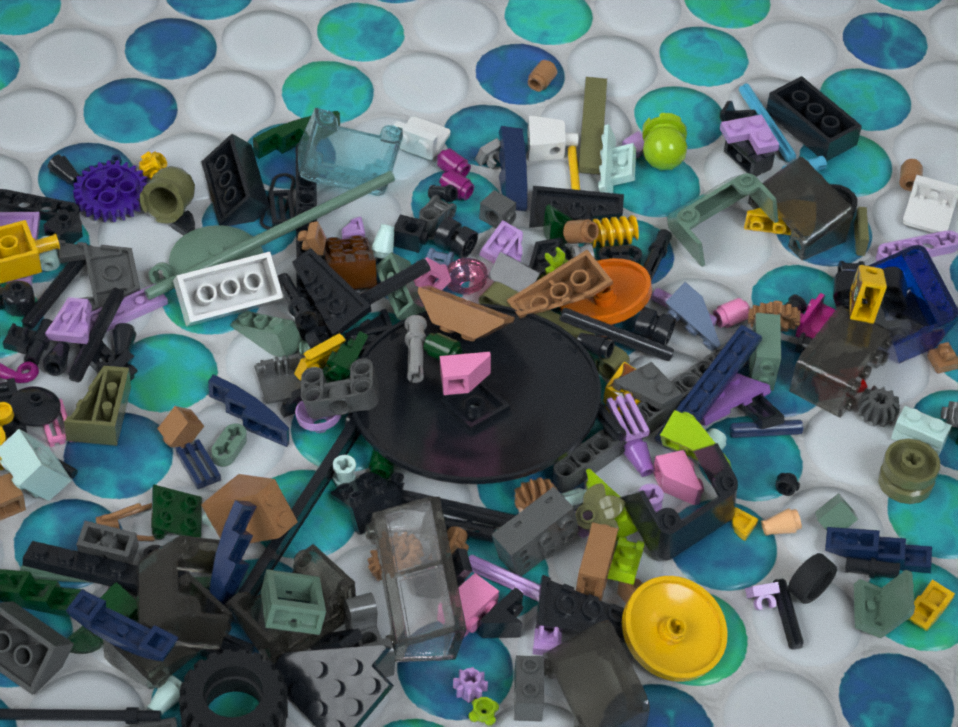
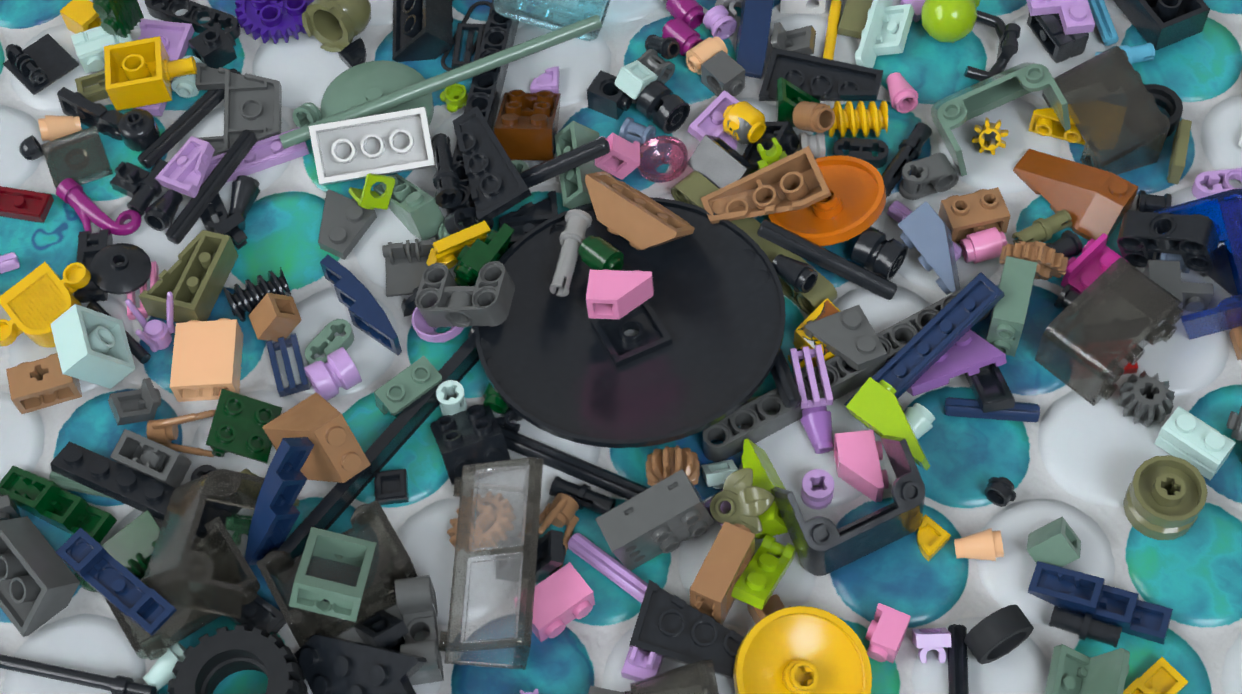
camera: 20 degrees right, 10 degrees up
medium nougat tile [298,222,326,255] -> none
light aqua cone [371,224,395,259] -> none
black slope [479,587,524,638] -> none
yellow torso [850,265,887,324] -> none
none -> dark grey bracket [108,378,161,425]
none -> lavender plant [125,291,175,352]
none -> light nougat brick [170,318,244,402]
none -> black piece [223,267,291,322]
none -> lavender wheel [304,347,362,401]
none -> dark grey wing [318,189,377,260]
none -> lime bracket [348,173,396,210]
none -> sand green bracket [374,356,442,416]
none -> black tile [374,469,409,506]
none -> lime plate [440,83,468,112]
none -> light aqua slope [614,60,658,99]
none -> light nougat brick [686,36,728,75]
none -> lavender wheel [703,5,737,40]
none -> yellow head [723,101,766,144]
none -> dark grey bracket [770,22,816,55]
none -> bright pink brick [865,603,911,663]
none -> bright pink cone [886,72,918,113]
none -> dark grey piece [899,153,959,200]
none -> medium nougat brick [938,187,1011,244]
none -> black piece [964,10,1021,81]
none -> yellow gear [972,117,1009,155]
none -> olive pin [1012,209,1072,245]
none -> dark orange wedge [1013,149,1138,240]

